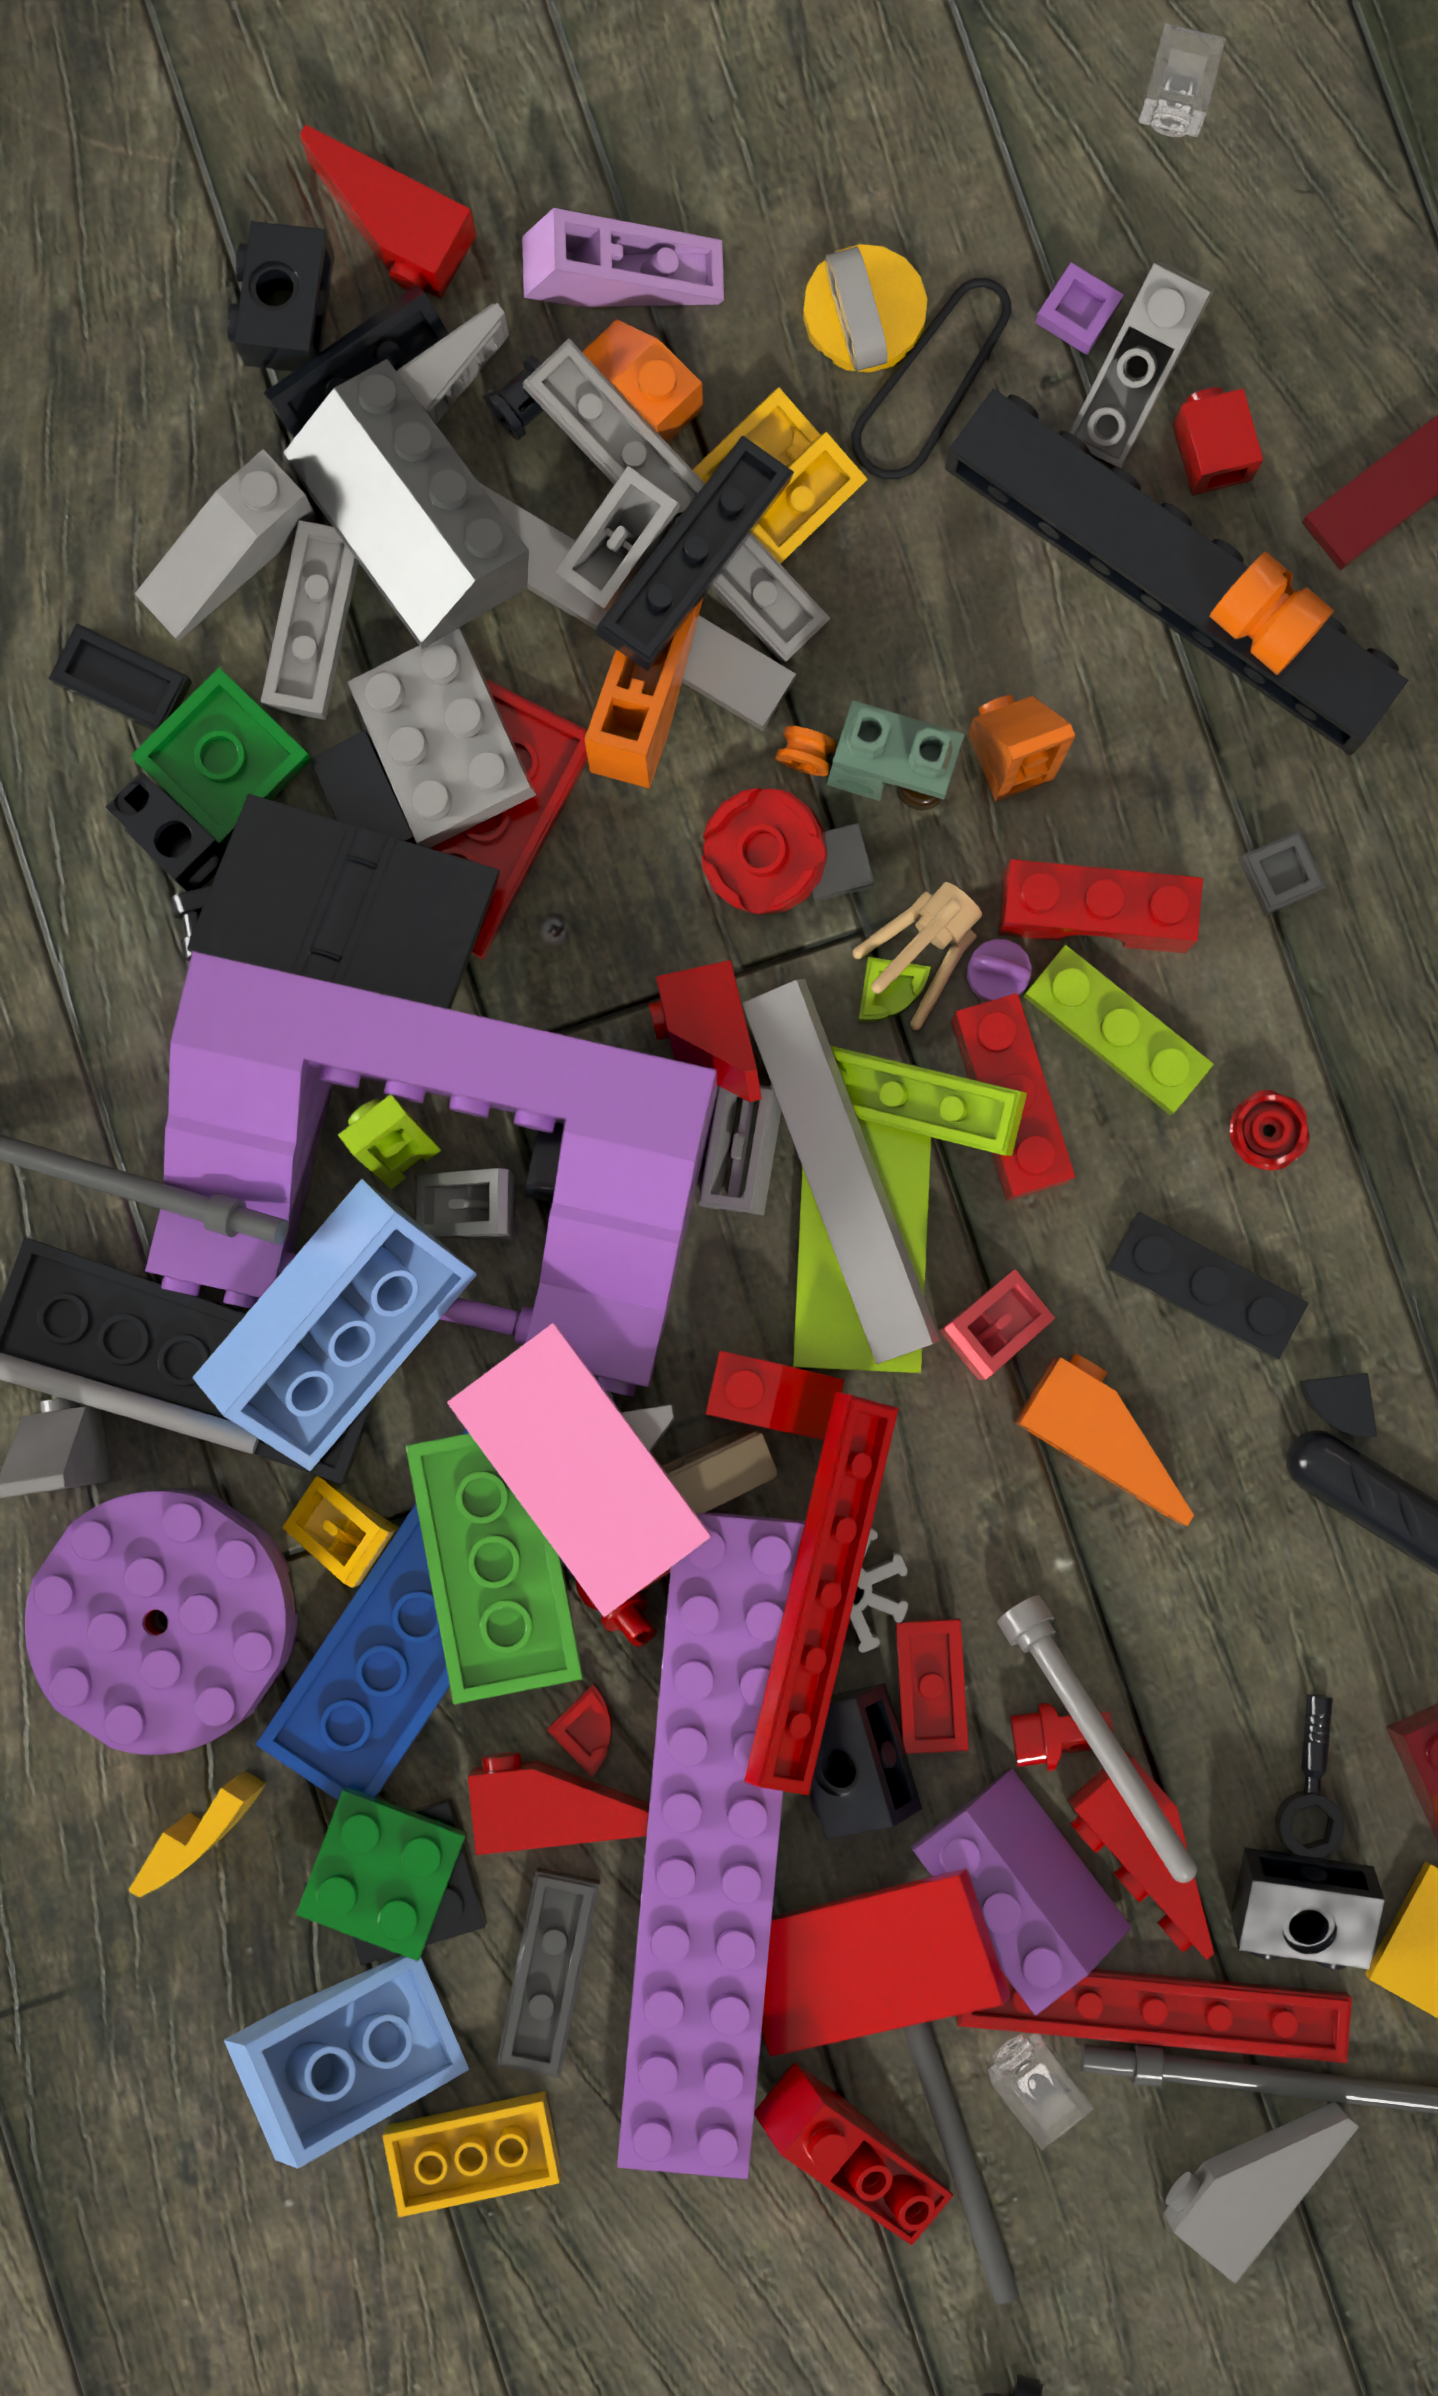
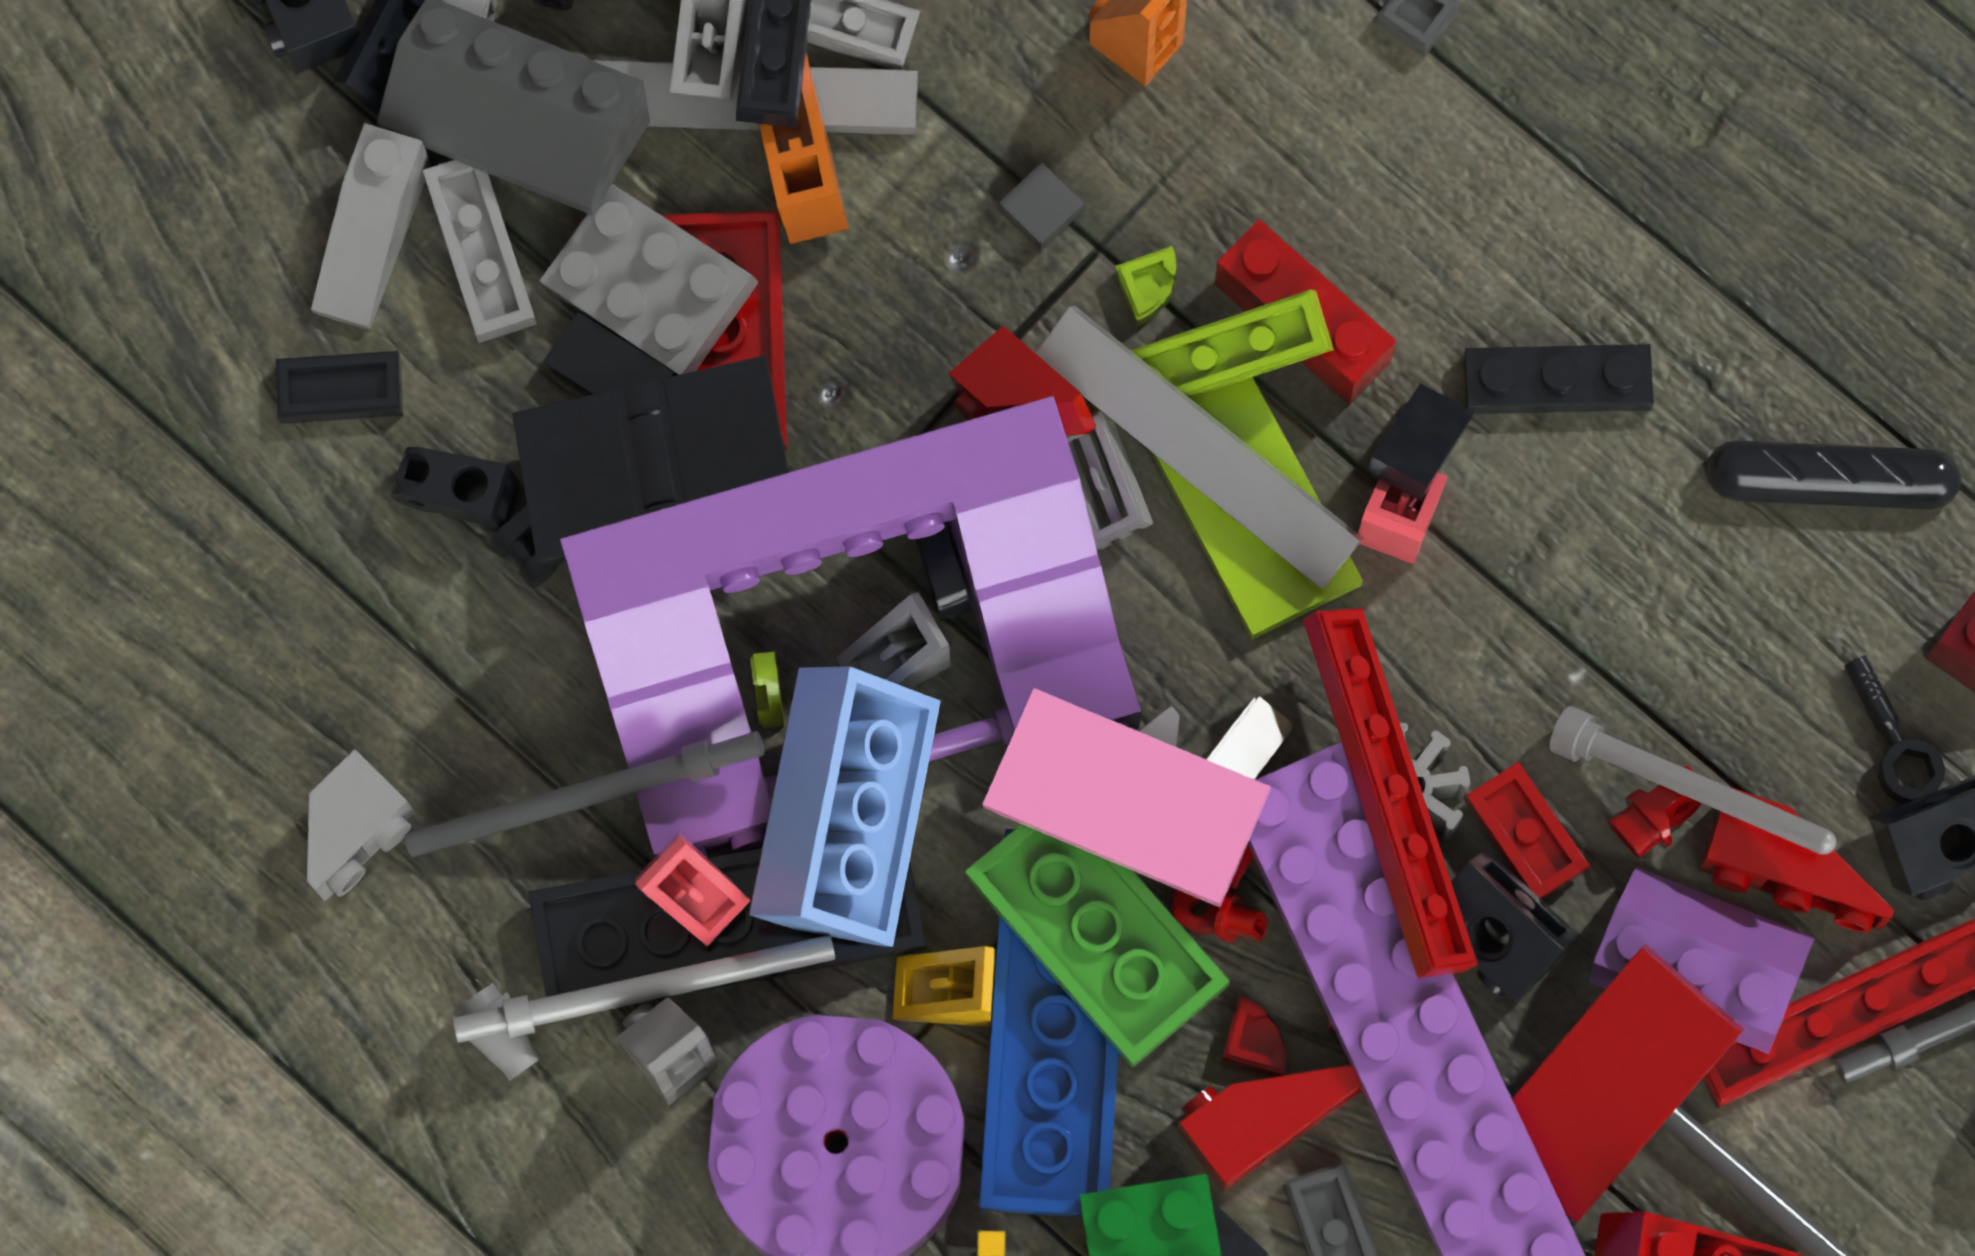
camera: 35 degrees left, 10 degrees down
green plate [130,667,311,848] -> none
lime plate [338,1094,442,1189] -> none
red tile [701,788,828,915] -> none
red slope [706,1351,845,1440] -> none
orange bush [776,726,838,776] -> none
sand green hips [826,700,964,810] -> none
tan plant [852,882,982,1031] -> none
medium lavender tile [967,939,1031,1002] -> none
clear brick [987,2034,1094,2150] -> none
red arch [998,859,1203,954] -> none
orange slope [1014,1353,1194,1526] -> none
lime plate [1023,945,1214,1116] -> none
red plate [1229,1090,1310,1170] -> none
black tile [1300,1373,1377,1437] -> none
none -> coral slope [635,832,751,946]
none -> lime tile [750,651,785,729]
none -> black tile [1366,383,1475,500]

